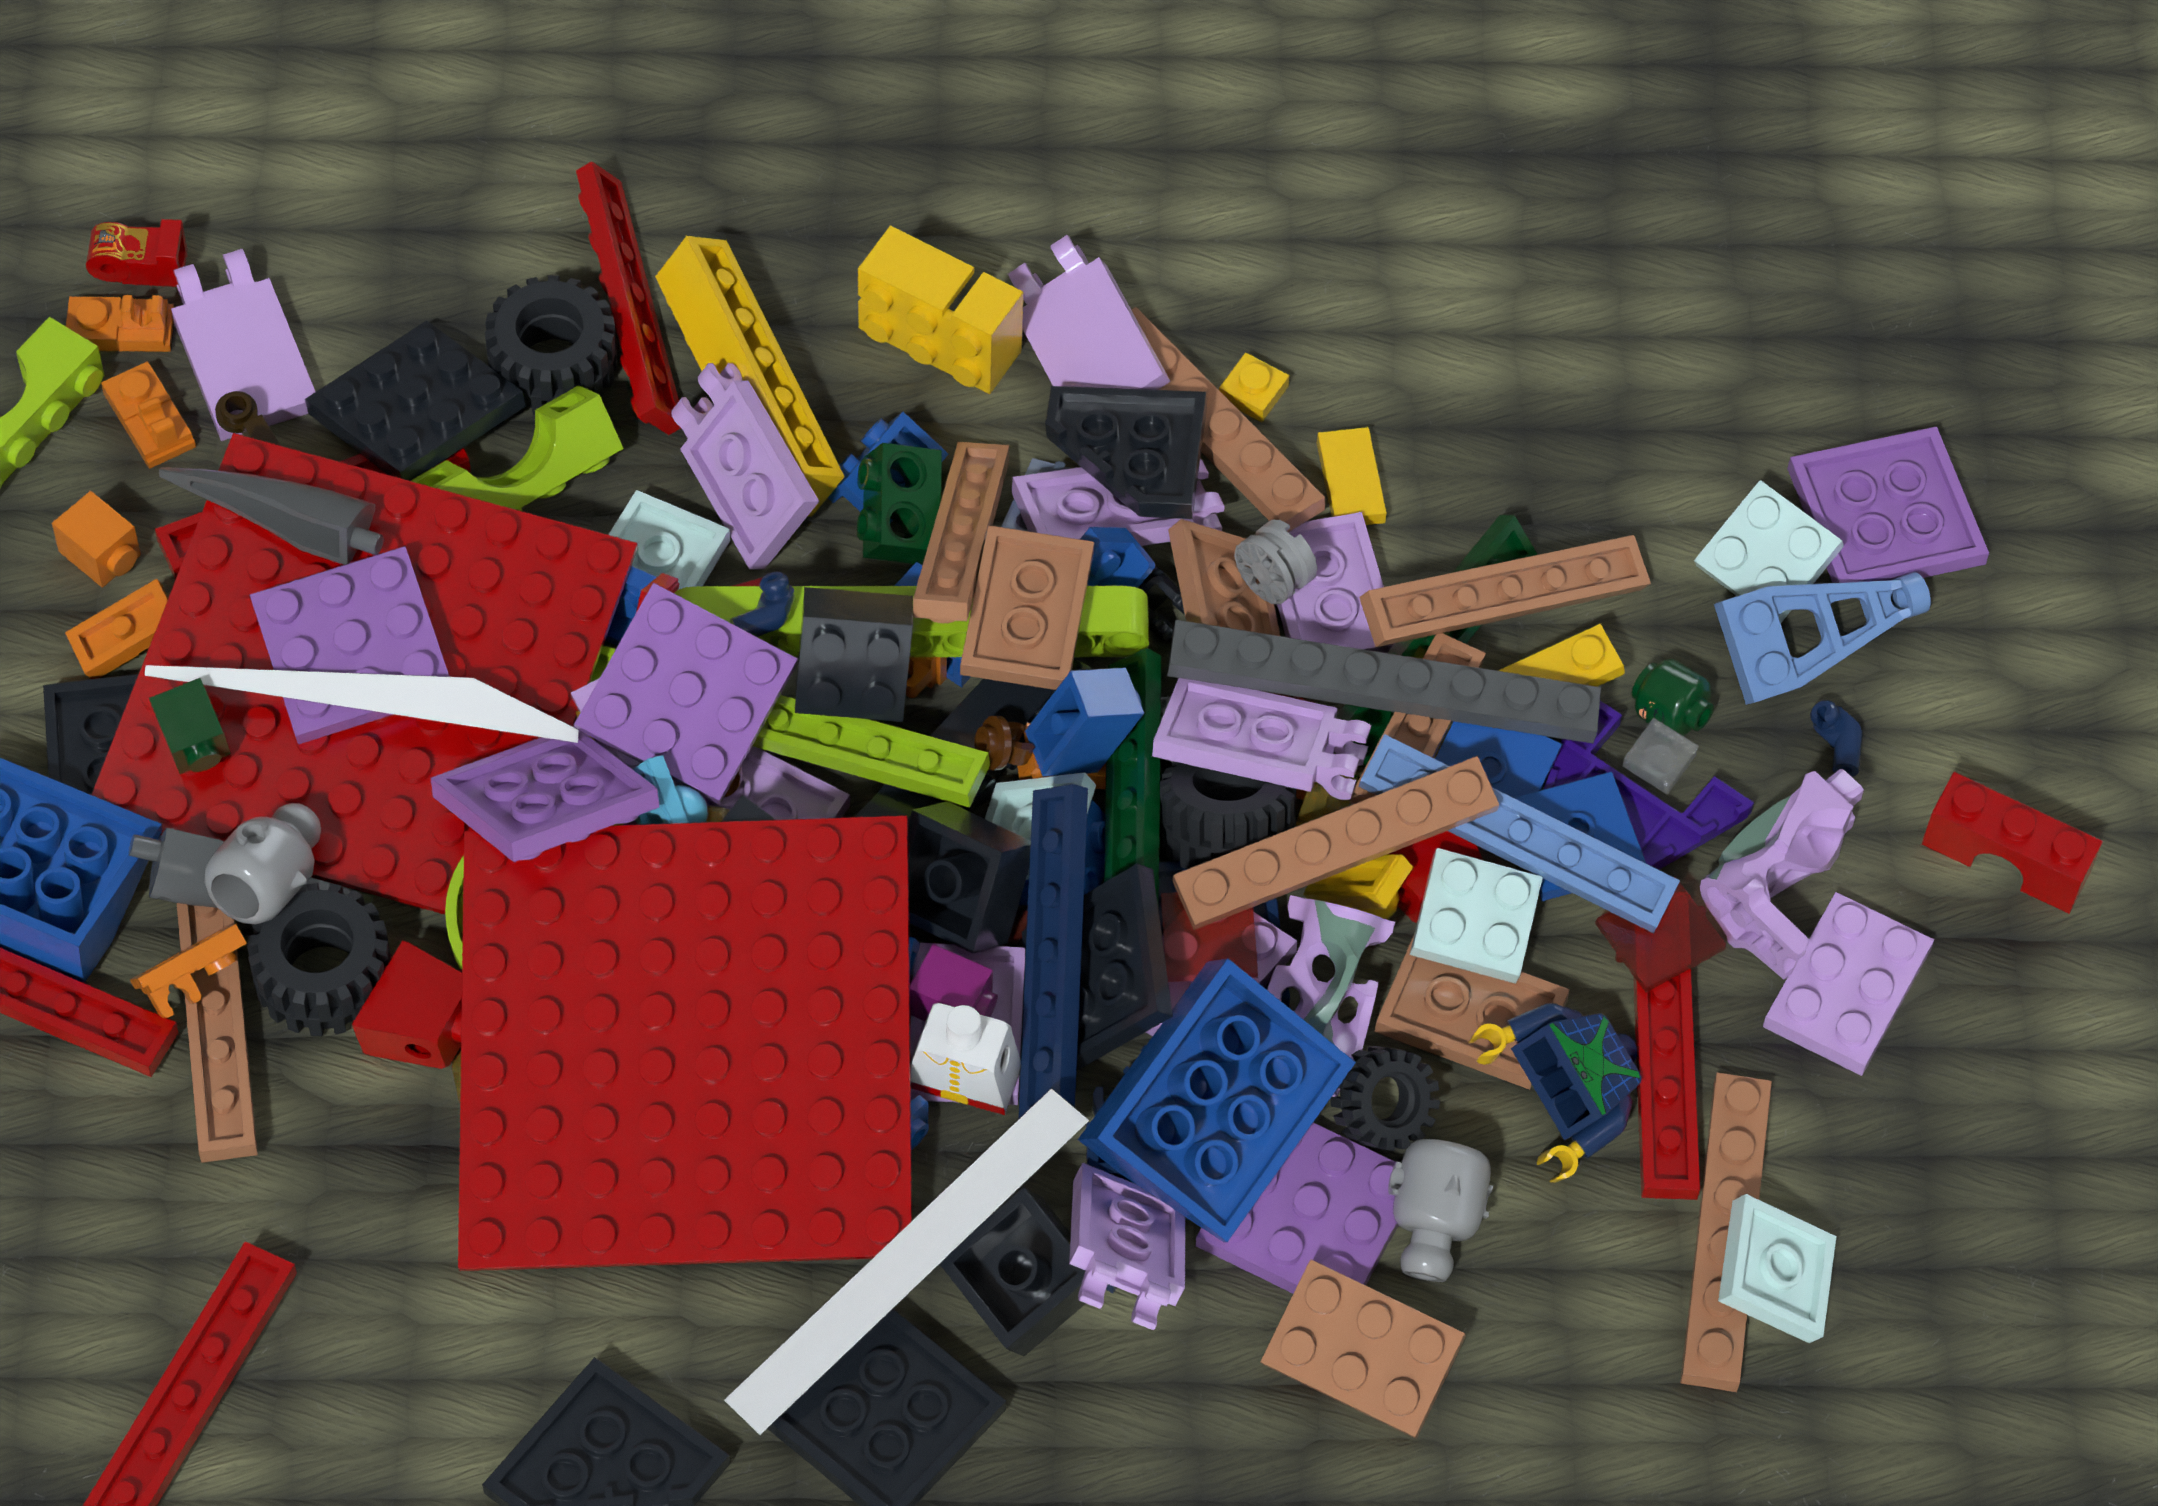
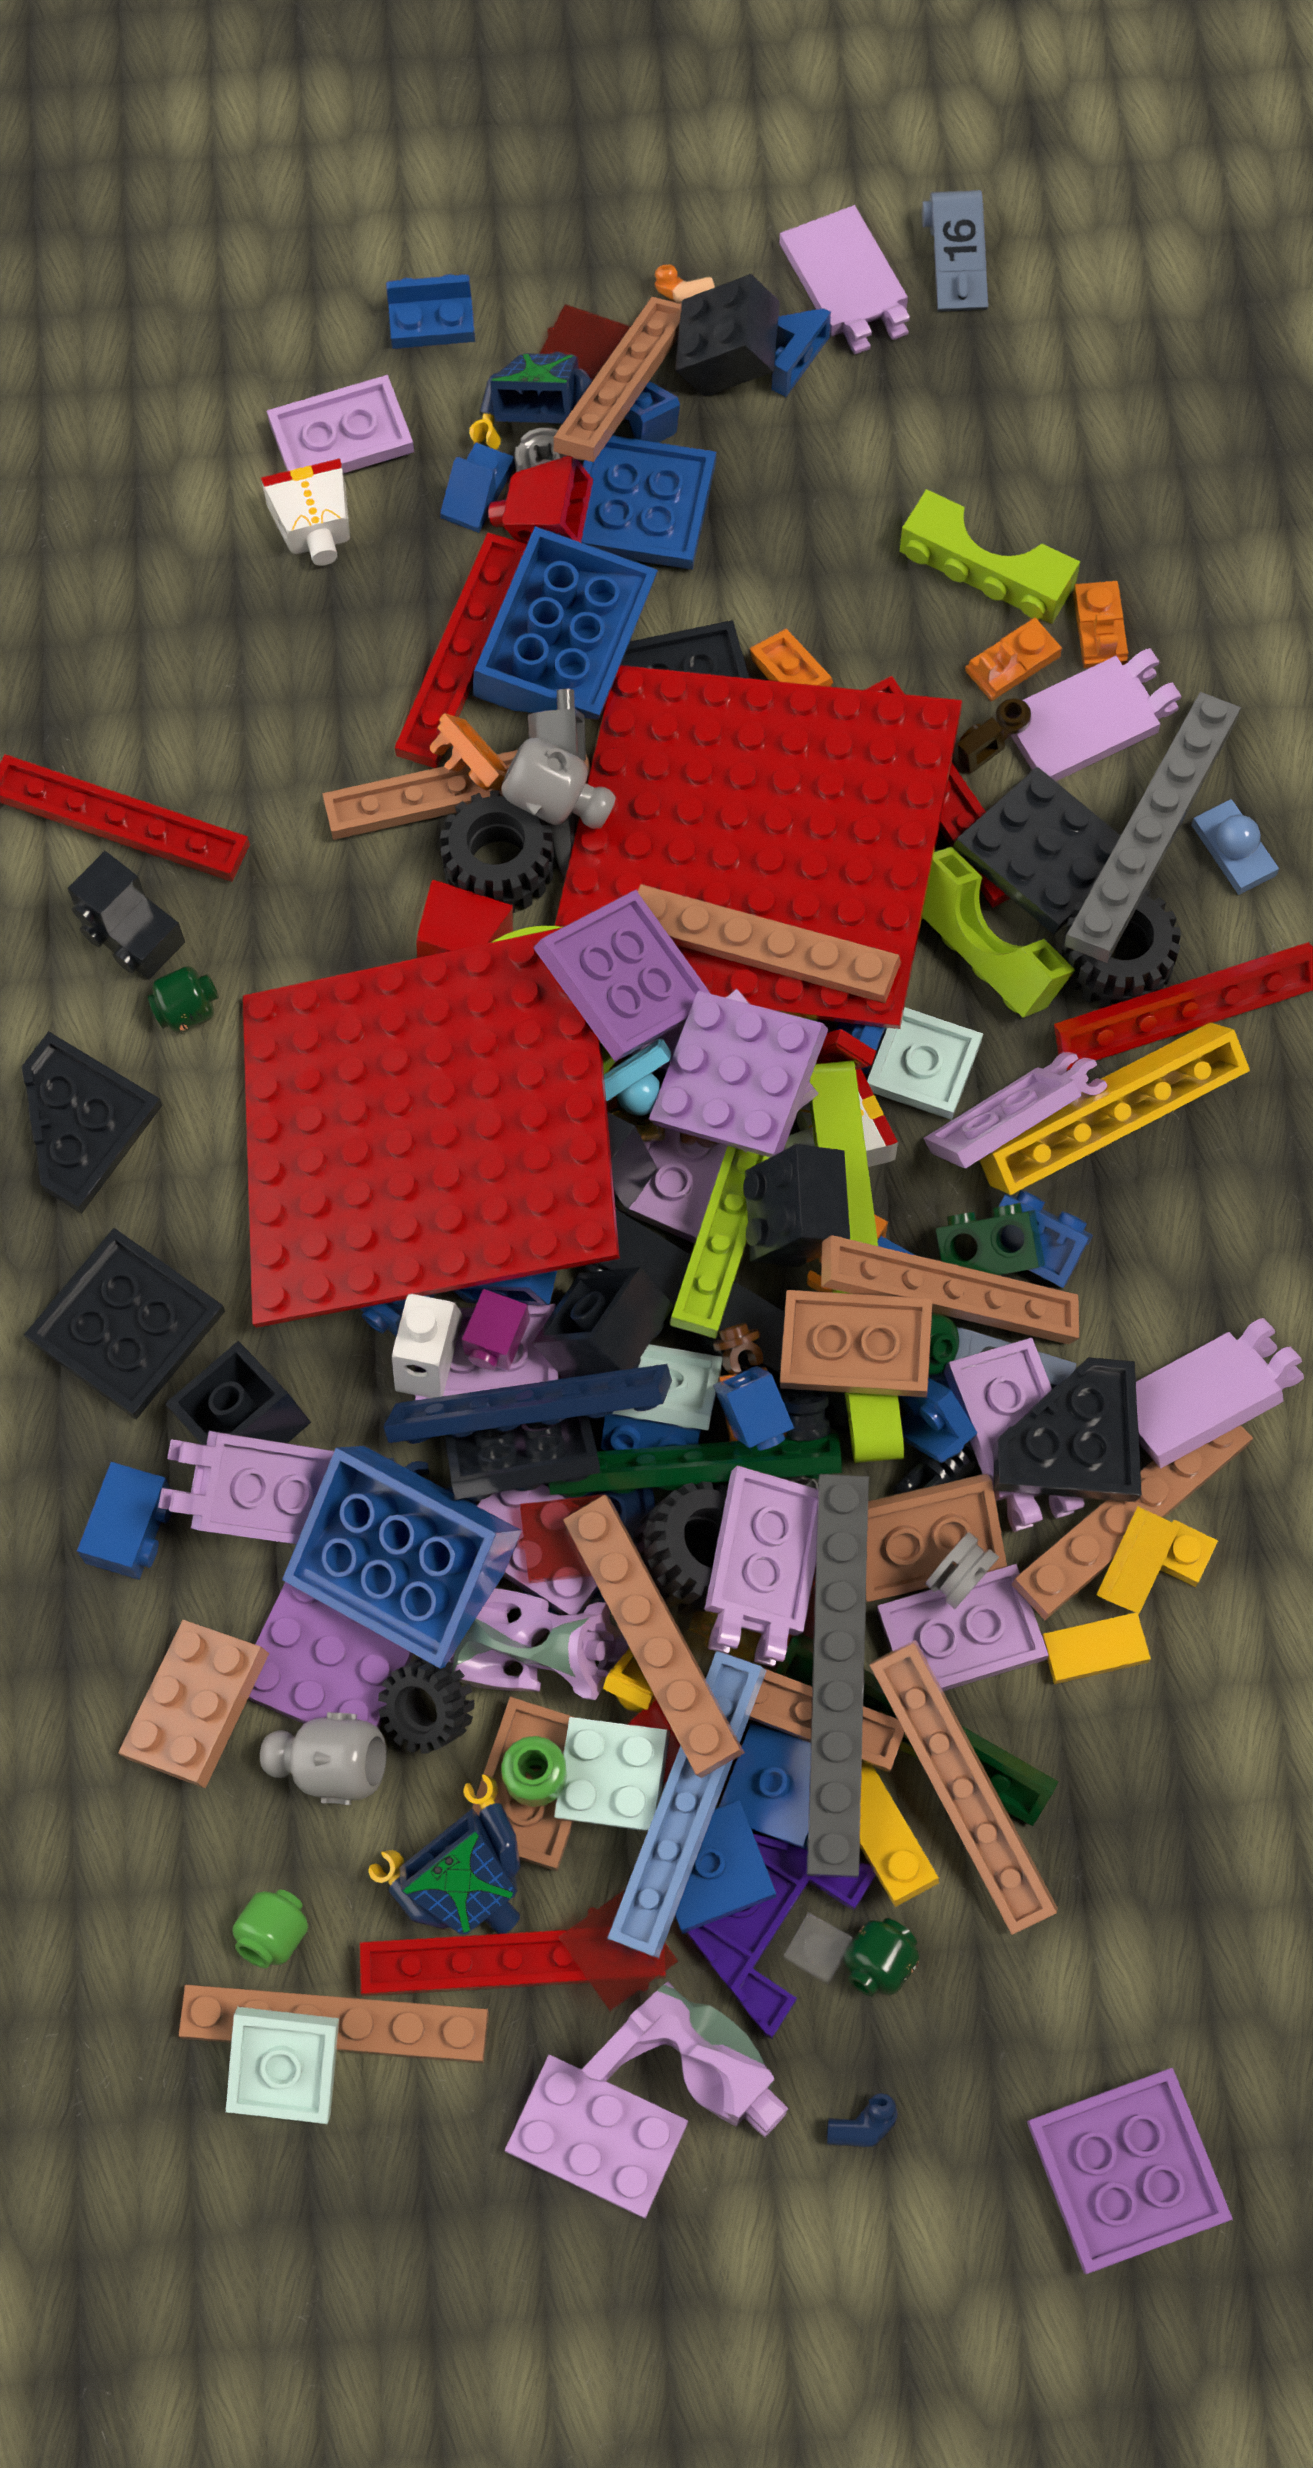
camera: 90 degrees right, 10 degrees up
orange brick [52,491,141,588] -> none
red leg [86,219,188,287] -> none
white sticker [145,665,579,743] -> none
dark green brick [149,678,231,774] -> none
dark grey piece [159,467,384,565] -> none
medium lavender plate [250,546,450,744] -> none
white sticker [724,1089,1089,1435] -> none
dark blue arm [730,572,795,637] -> none
yellow piece [858,226,1024,394] -> none
light aqua plate [1694,480,1844,624] -> none
medium blue plate [1714,572,1931,705] -> none
red arch [1921,772,2103,914] -> none
none -> black brick [67,851,185,980]
none -> blue brick [77,1462,172,1580]
none -> dark green head [148,966,219,1033]
none -> bright green head [232,1889,308,1968]
none -> bright green head [501,1736,567,1807]
none -> nougat plate [638,884,901,1003]
none -> dark grey plate [1064,692,1241,963]
none -> yellow tile [1096,1506,1180,1614]
none -> medium blue tile [1192,799,1279,895]

